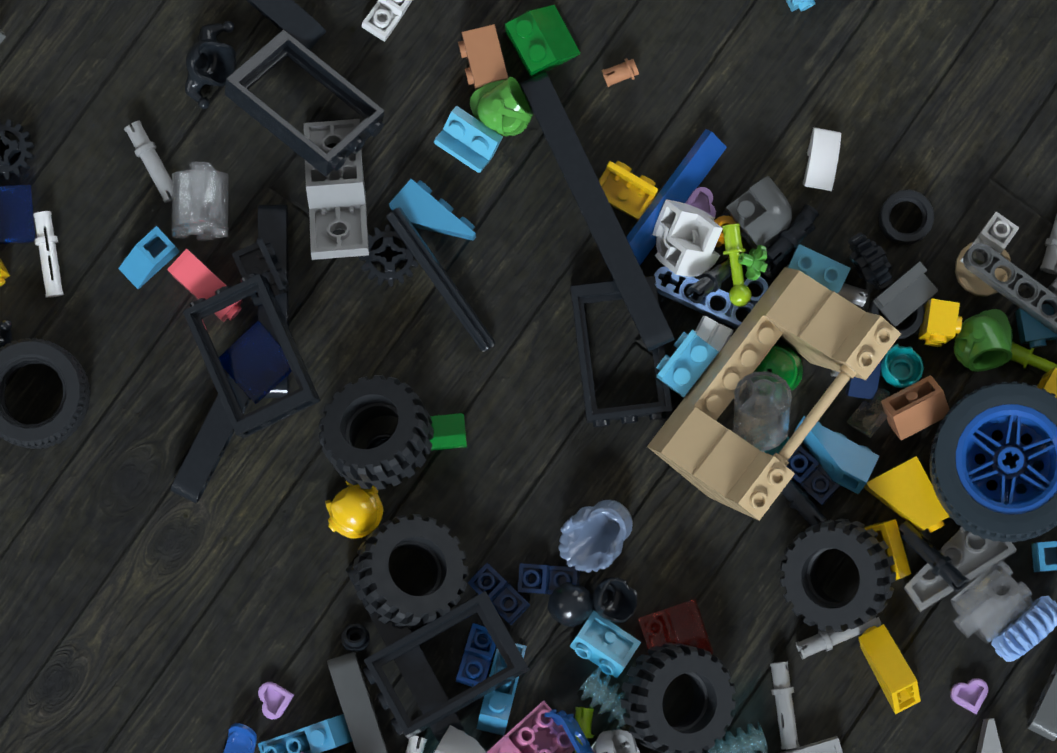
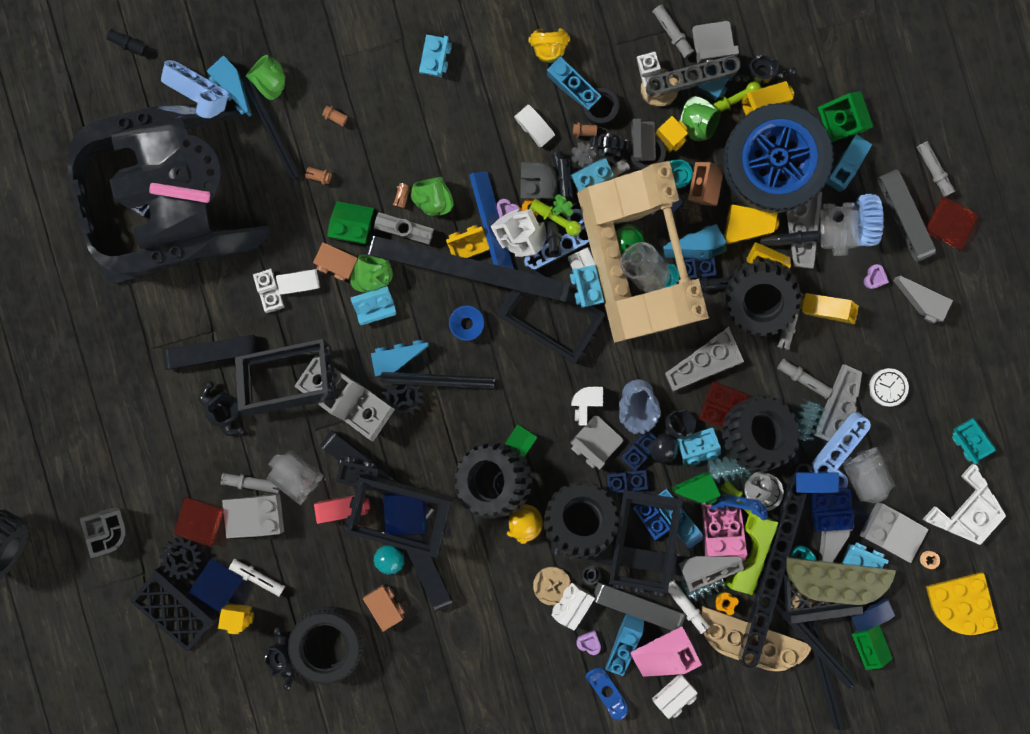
camera: 45 degrees left, 5 degrees up
dark azure slope [118,226,180,289] -> none
none -> clear red slope [173,497,224,546]
none -> light grey slope [222,494,284,538]
none -> white slope [276,269,320,295]
none -> nougat brick [363,584,405,631]
none -> teal hair [373,545,405,575]
none -> light grey piece [374,213,434,245]
none -> bright green helmet [411,177,454,216]
none -> blue piece [449,306,484,341]
none -> yellow helmet [529,28,570,63]
none -> tan tile [533,567,571,605]
none -> dark azure slope [547,56,602,110]
none -> white brick [552,583,595,630]
none -> light grey bracket [570,416,623,469]
none -> clear plant [571,142,595,167]
none -> white brick [571,387,603,425]
none -> nougat pin [573,122,597,138]
none -> light grey wing [665,327,744,392]
none -> green slope [671,472,721,505]

